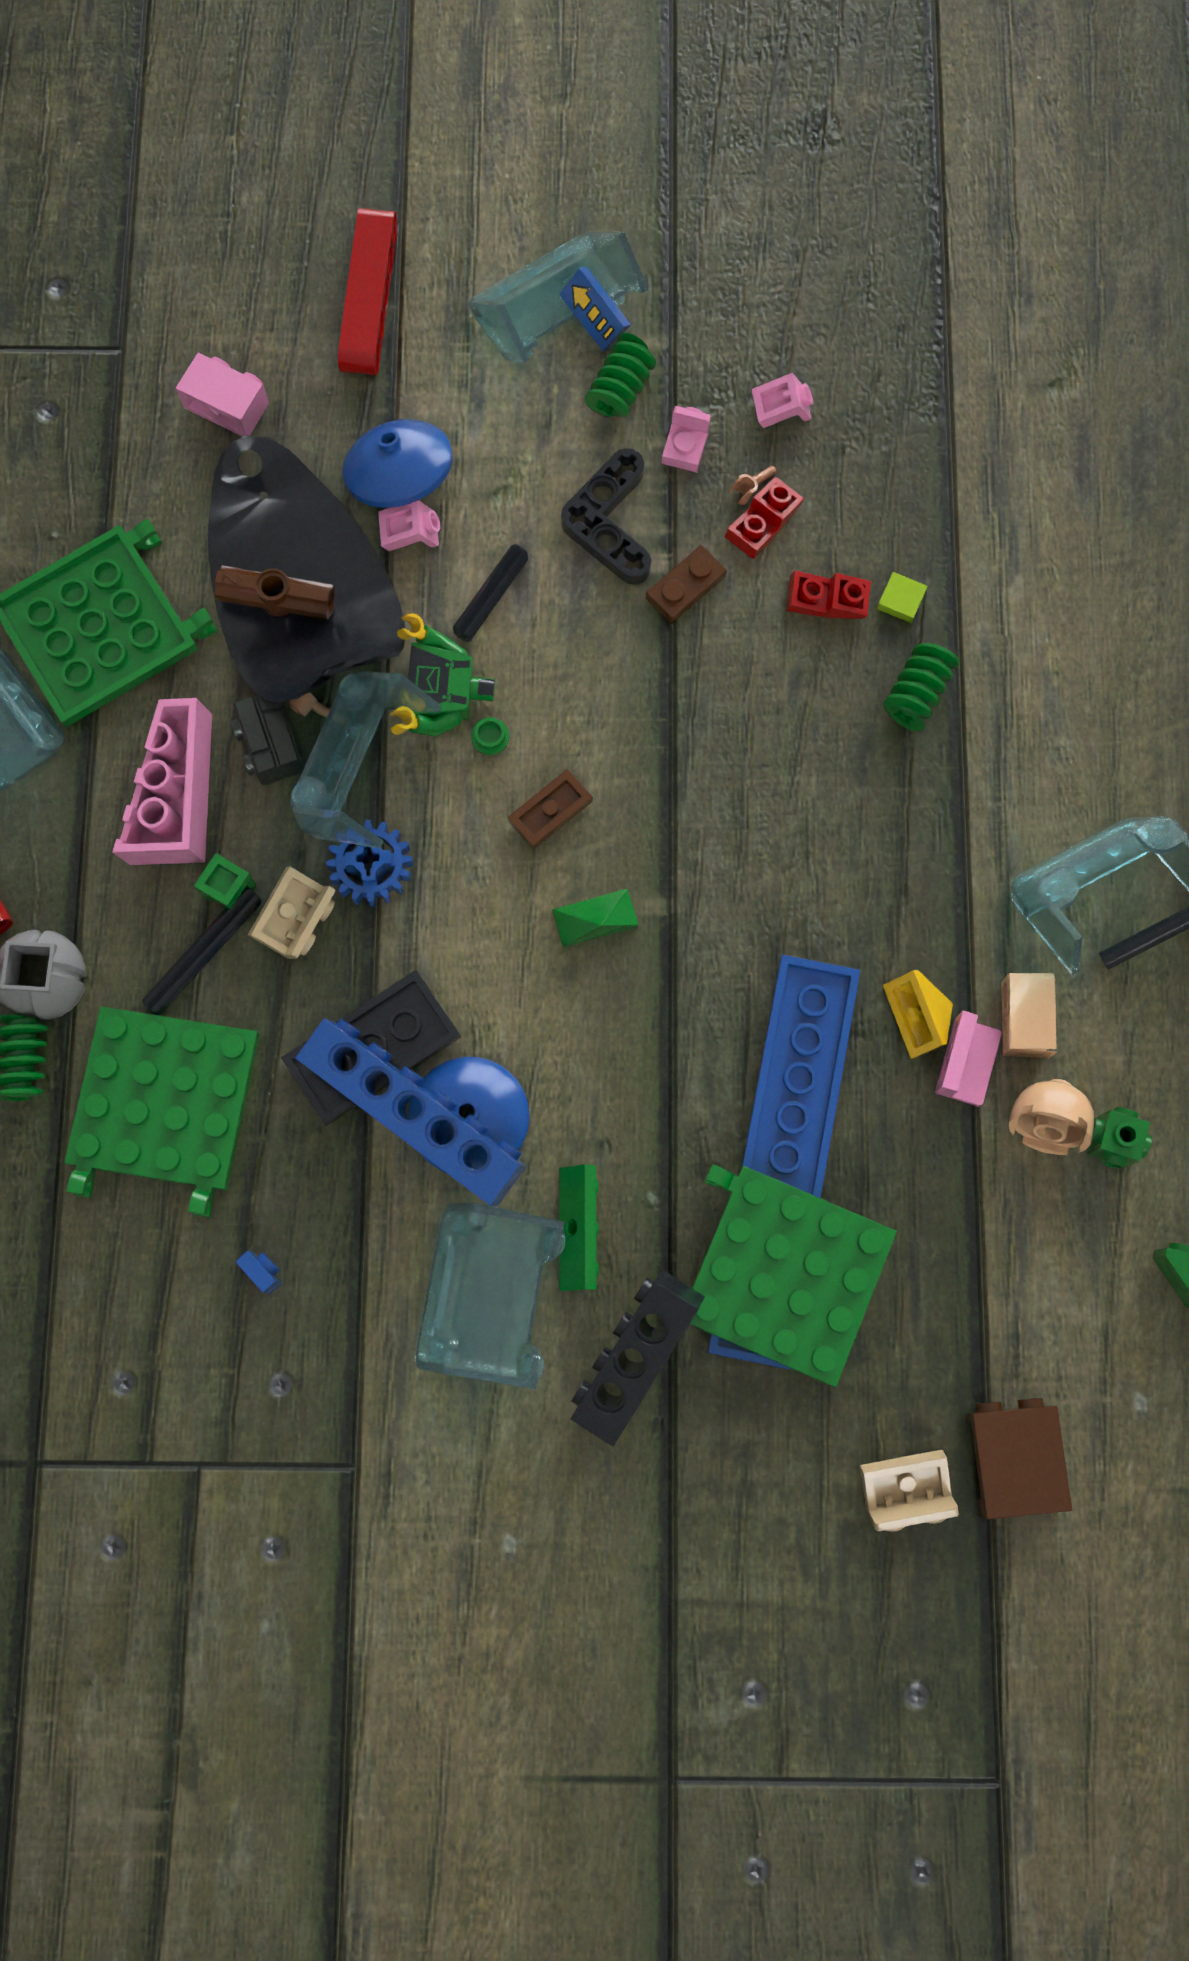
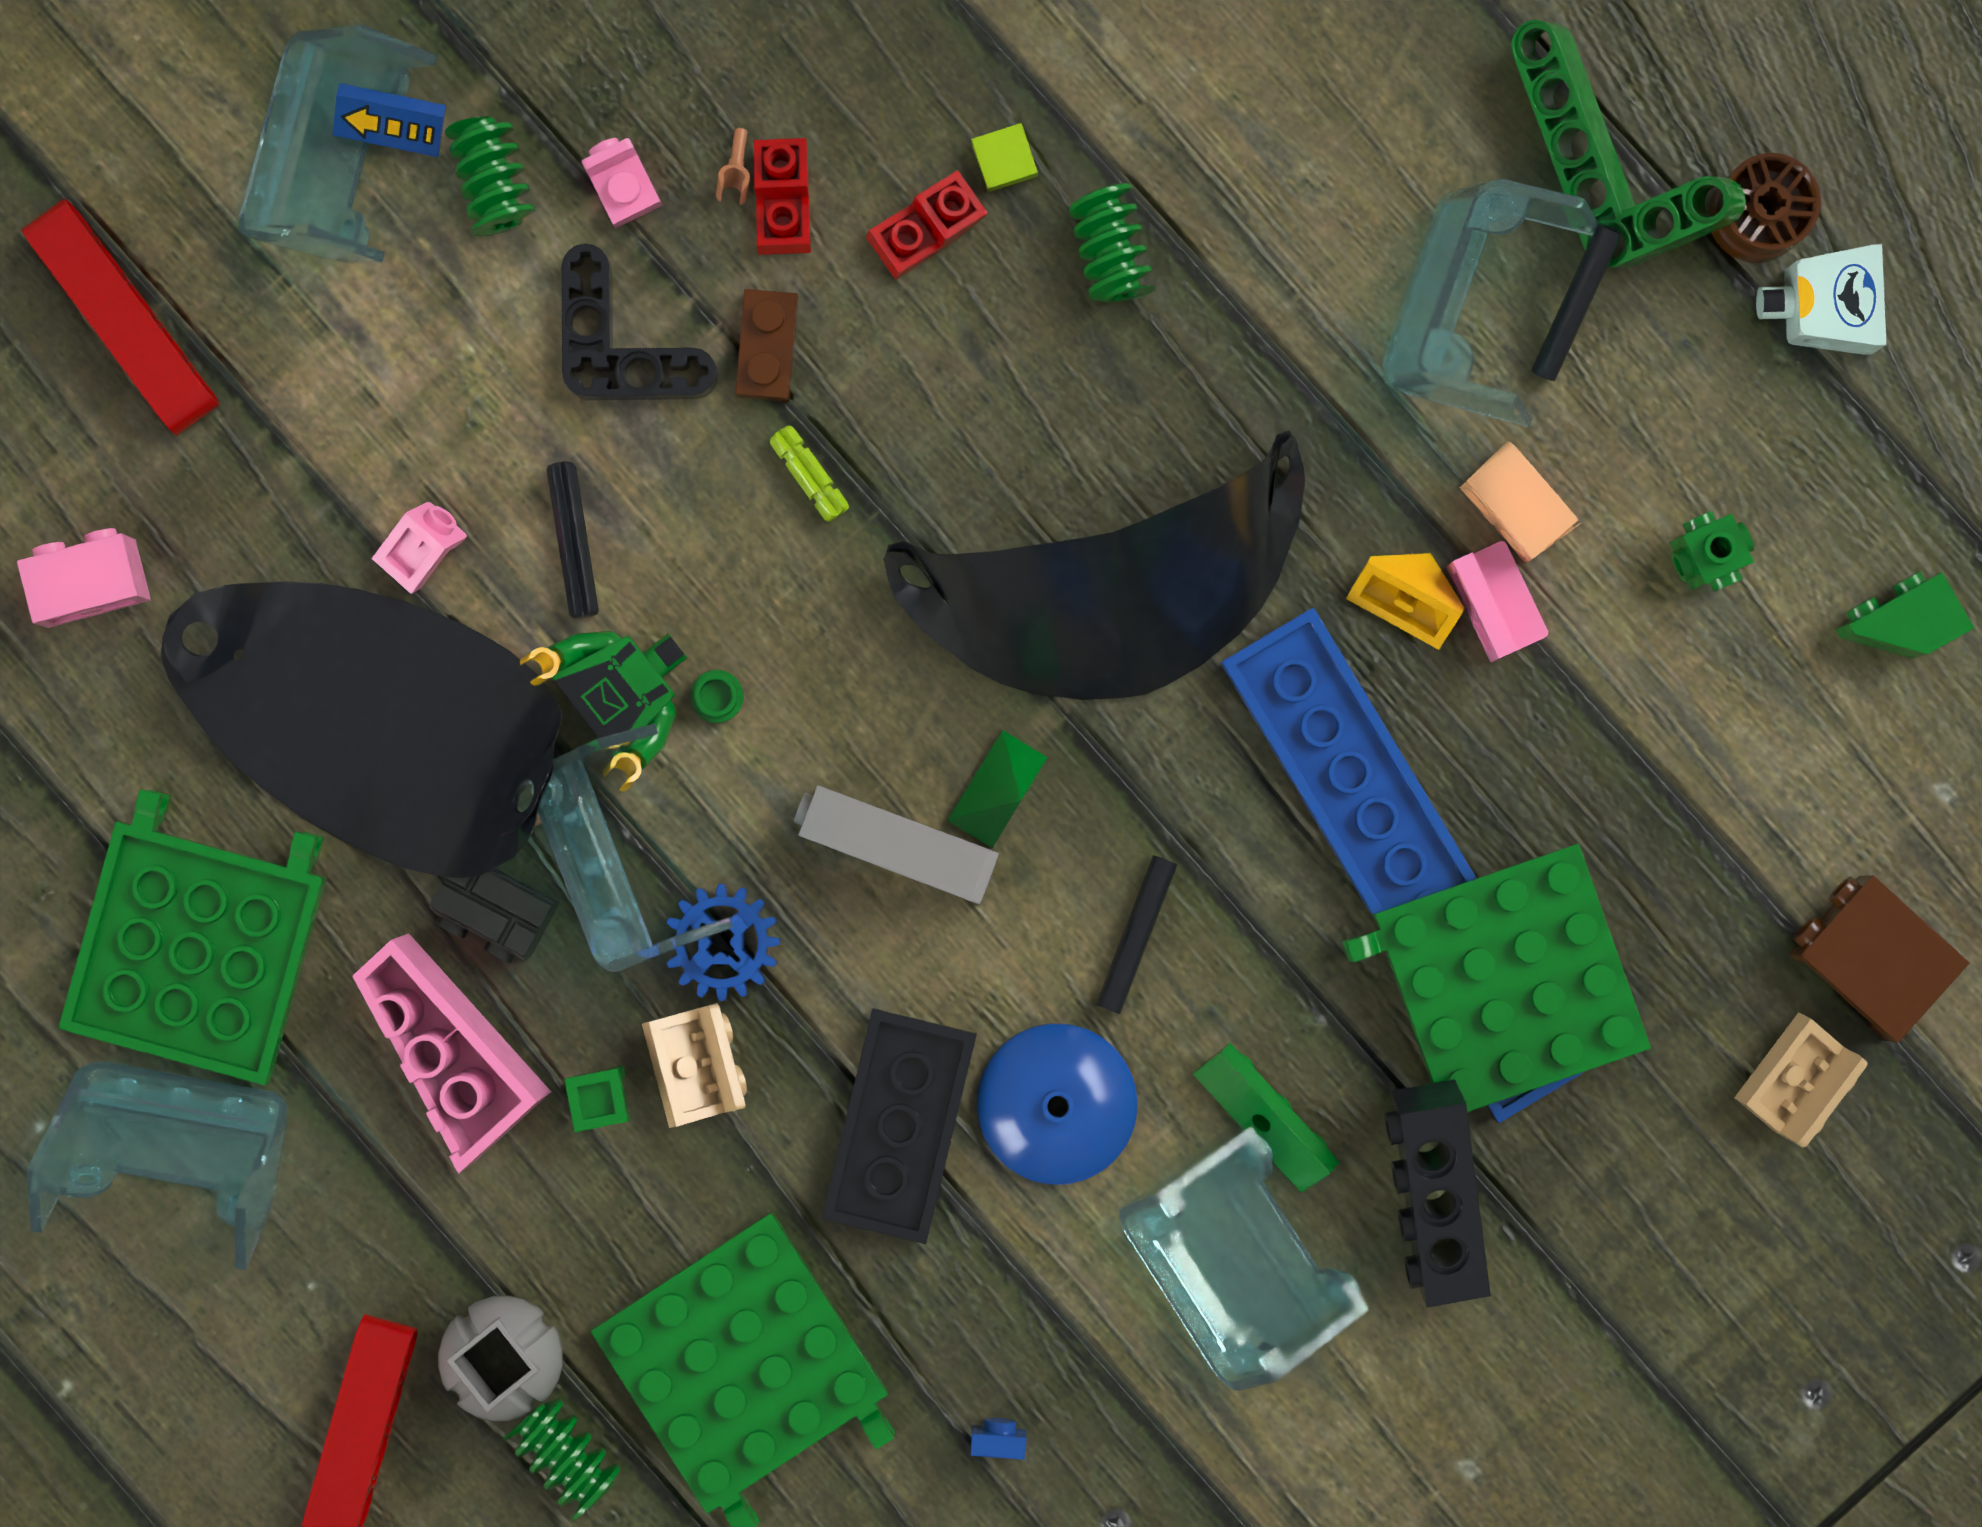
camera: 40 degrees left, 10 degrees up
black axle [142,887,261,1015] -> none
reddish brown piece [214,565,335,620] -> none
blue brick [295,1018,527,1206] -> none
blue dish [342,419,453,508] -> none
reddish brown plate [508,769,593,850] -> none
bright pink bracket [752,372,813,428] -> none
light nougat cylinder [1009,1079,1094,1155] -> none
none -> lime axle [769,425,849,522]
none -> light grey slope [794,785,999,905]
none -> black piece [883,430,1305,700]
none -> black piece [1096,855,1178,1014]

